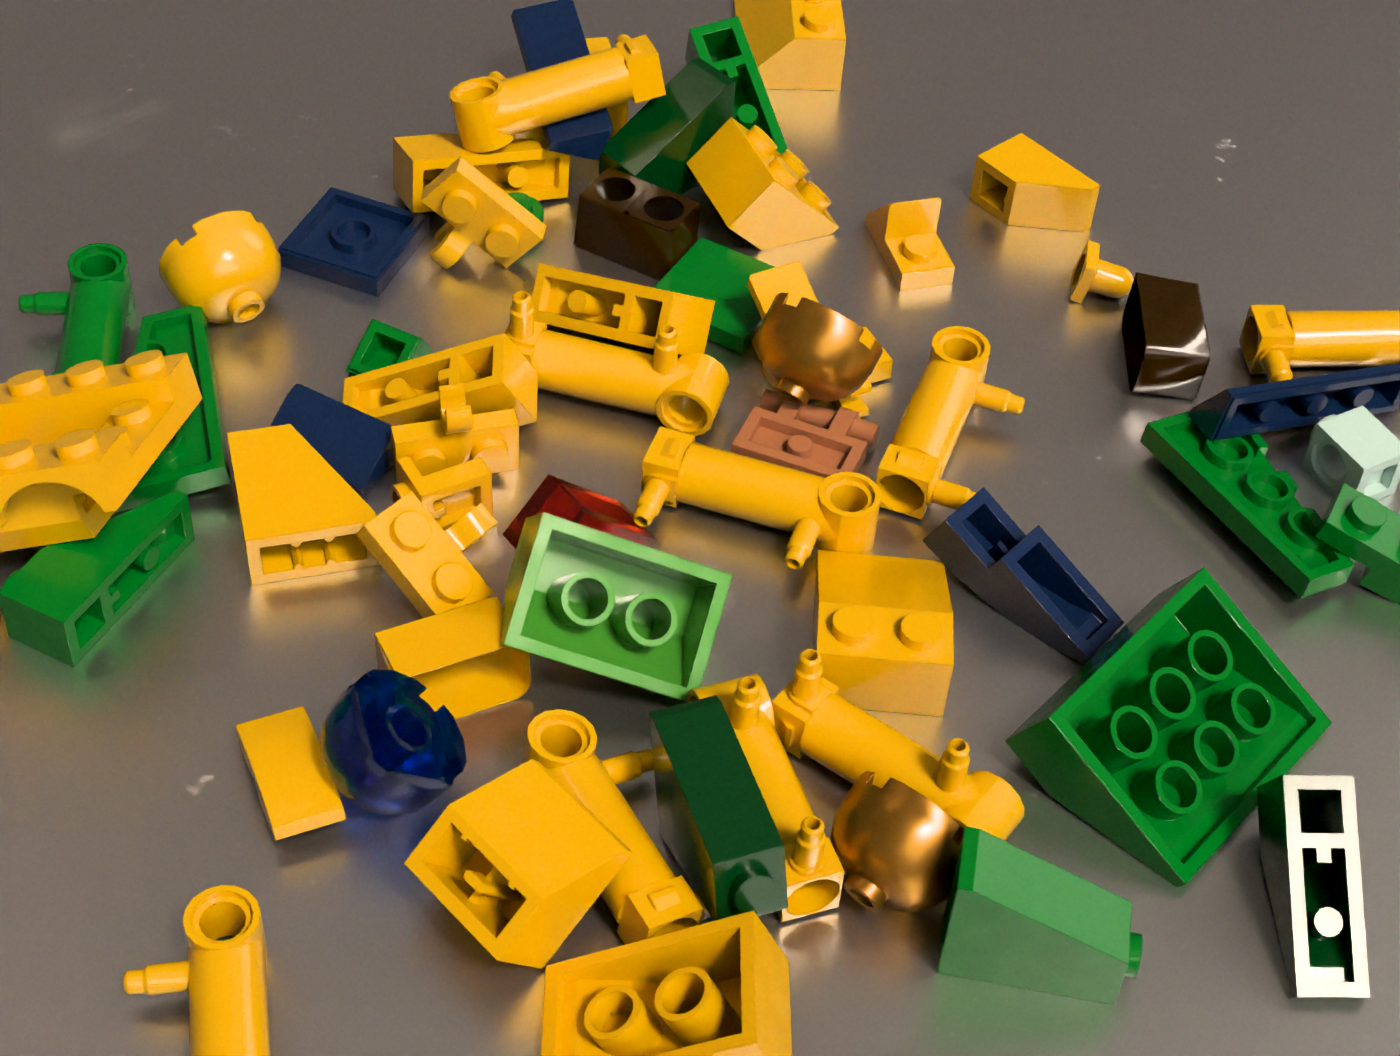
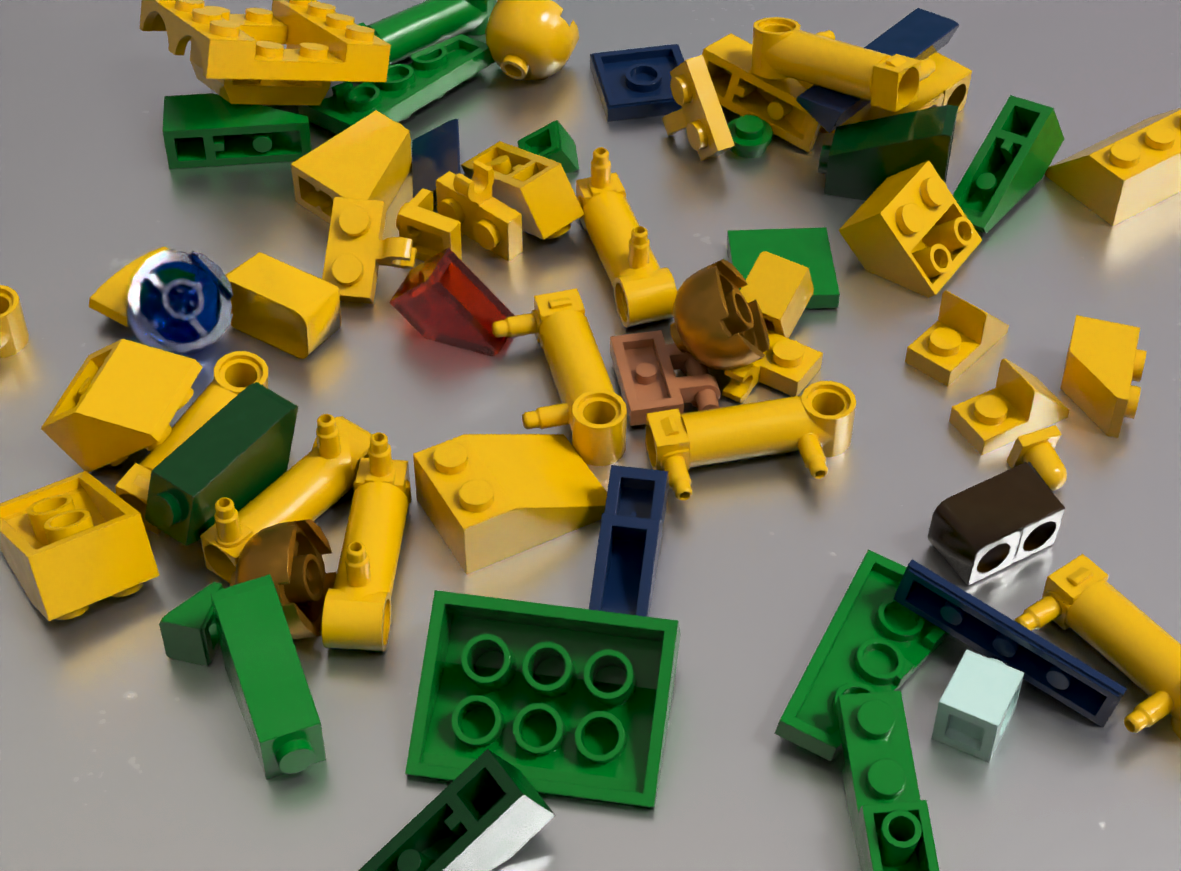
camera: 60 degrees right, 0 degrees up
bright green slope [501,512,733,703] -> none
yellow slope [531,263,715,355] -> none
dark brown piece [573,167,700,281] -> none
none -> green slope [159,582,223,667]
none -> yellow slope [949,358,1070,456]

